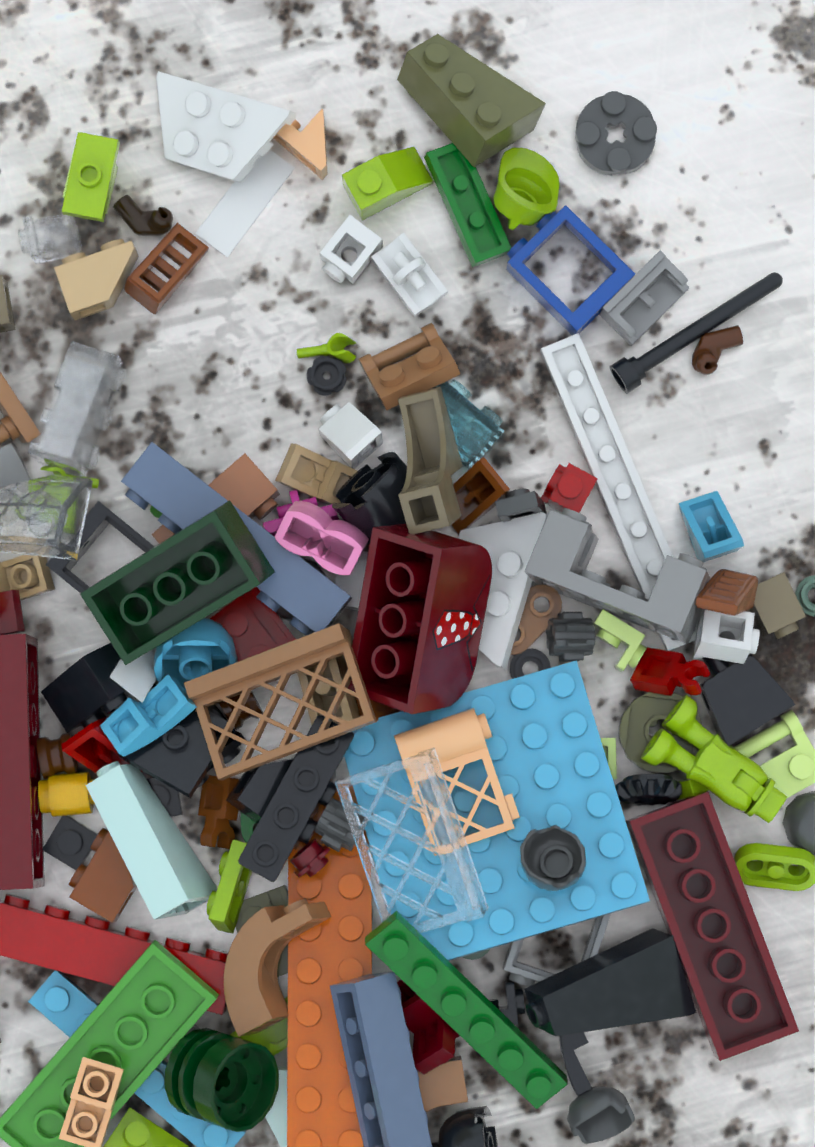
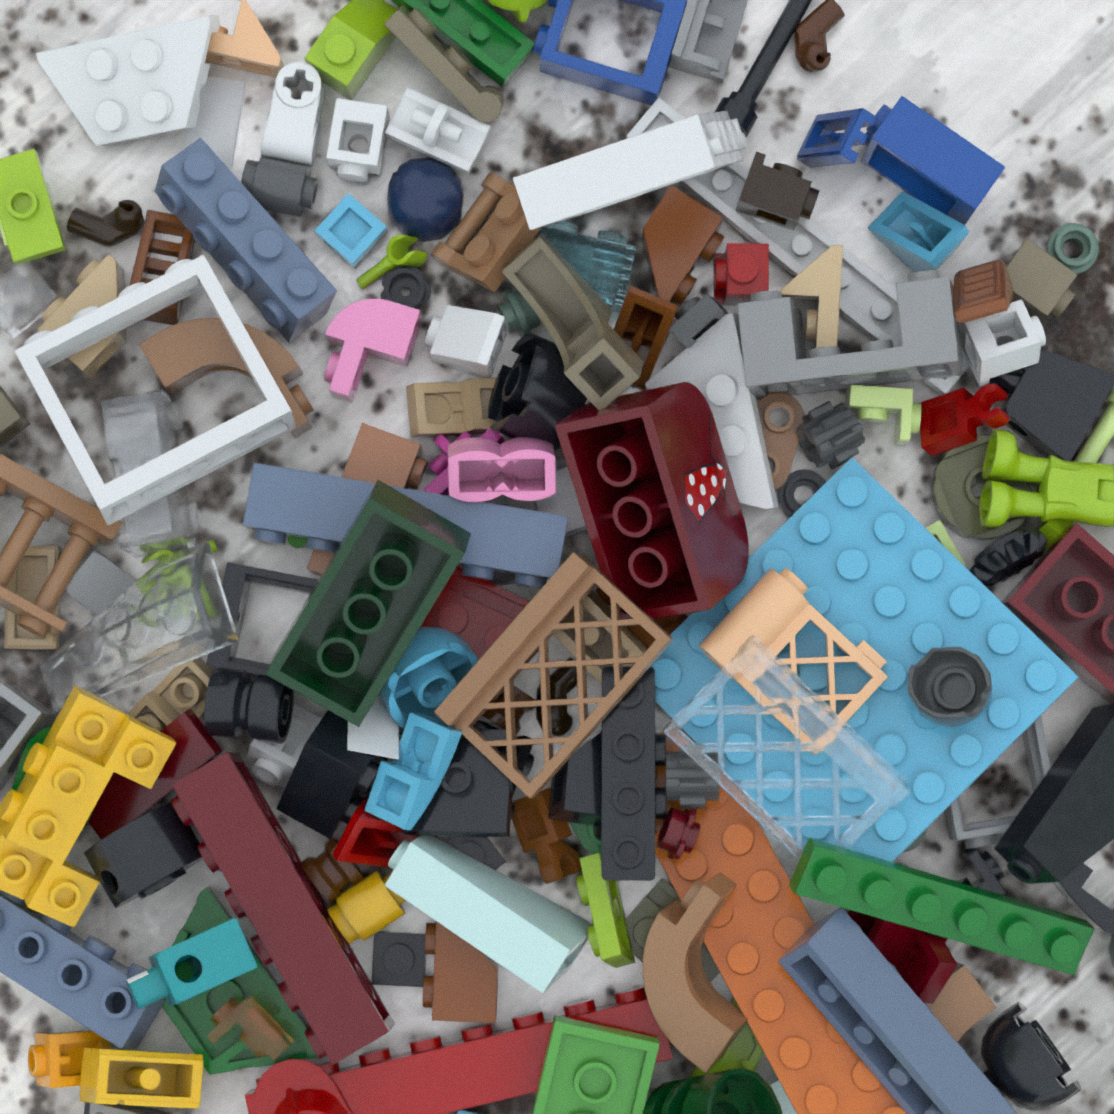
camera: 30 degrees left, 0 degrees up
none -> white window [14,254,296,526]
none -> medium nougat arch [138,318,314,438]
none -> sand blue brick [154,138,337,343]
none -> black wheel [204,668,294,744]
none -> dark grey brick [241,157,318,217]
none -> white bracket [245,703,322,788]
none -> white piece [261,62,325,166]
none -> medium azure plate [314,193,388,268]
none -> bright pink brick [324,299,422,403]
none -> dark tan plate [384,5,504,123]
none -> dark blue hair [387,157,464,242]
none -> sand green plate [497,289,540,337]
none -> white window [513,111,747,230]
none -> dark brown arm [536,657,587,736]
none -> dark orange slope [642,185,725,305]
none -> dark brown brick [736,151,820,231]
none -> tan slope [780,245,843,348]
none -> blue tile [797,108,877,168]
none -> blue window [861,96,1005,225]

